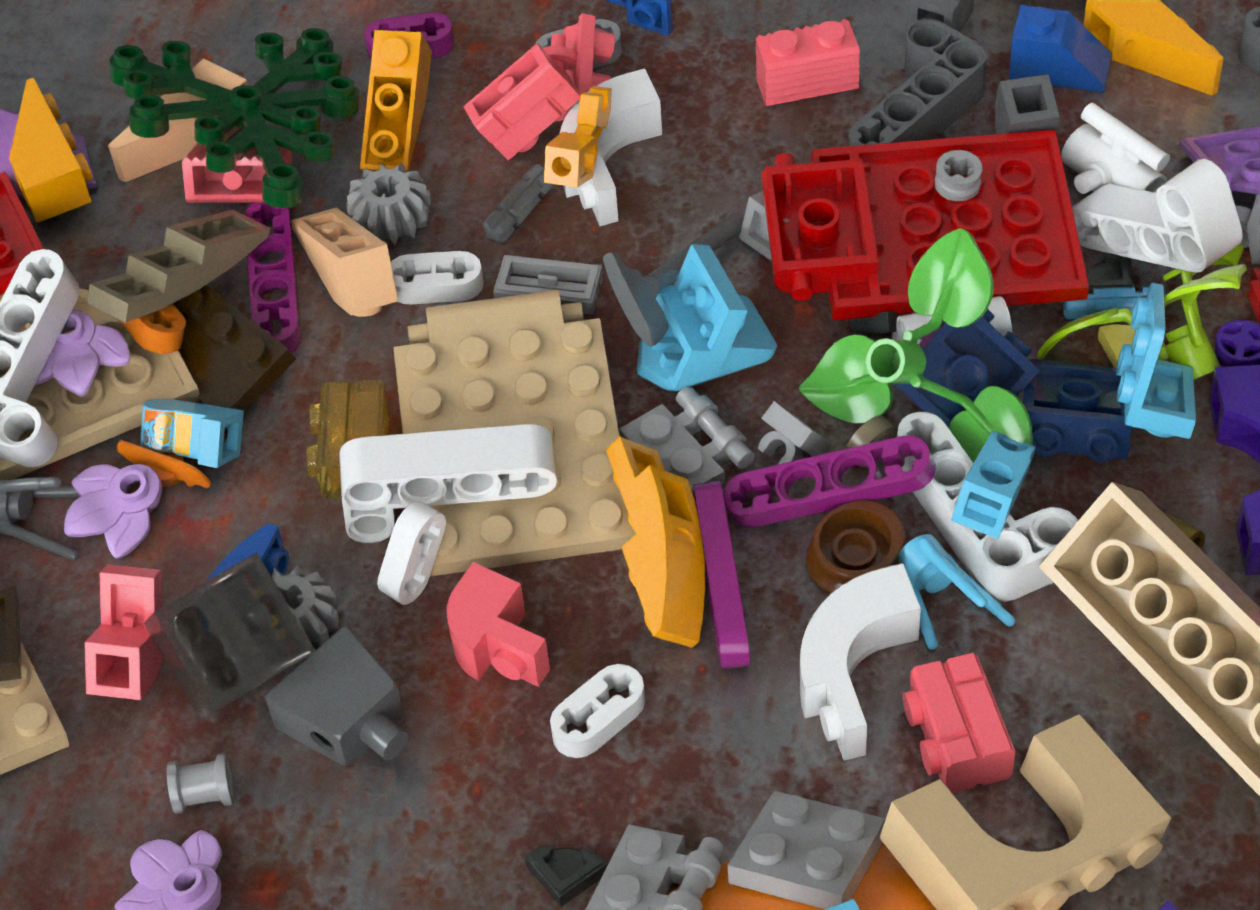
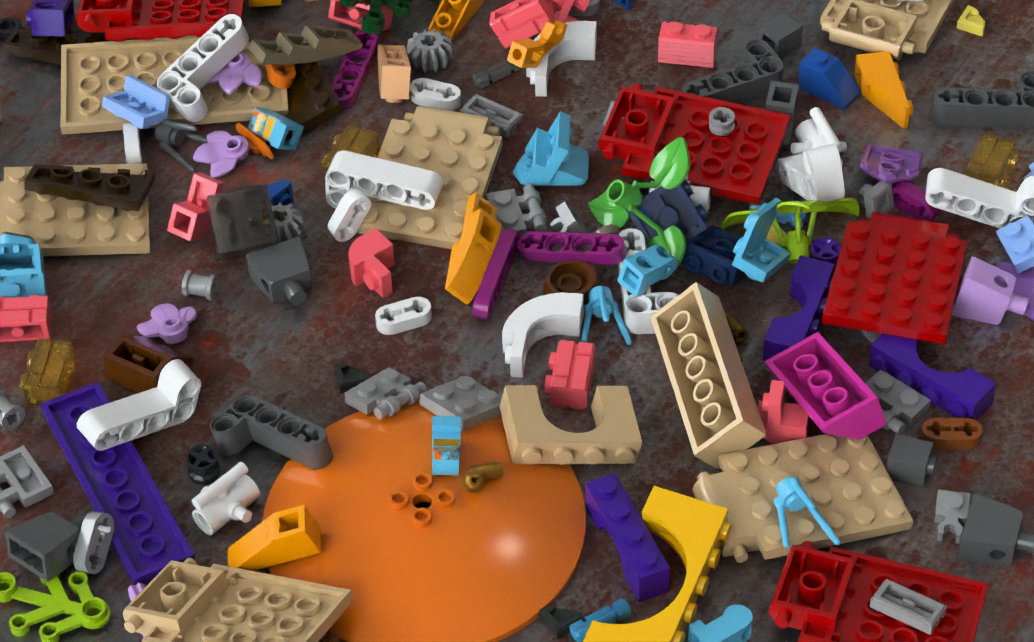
camera: 20 degrees right, 5 degrees down
dark grey piece [603,213,744,347] -> none

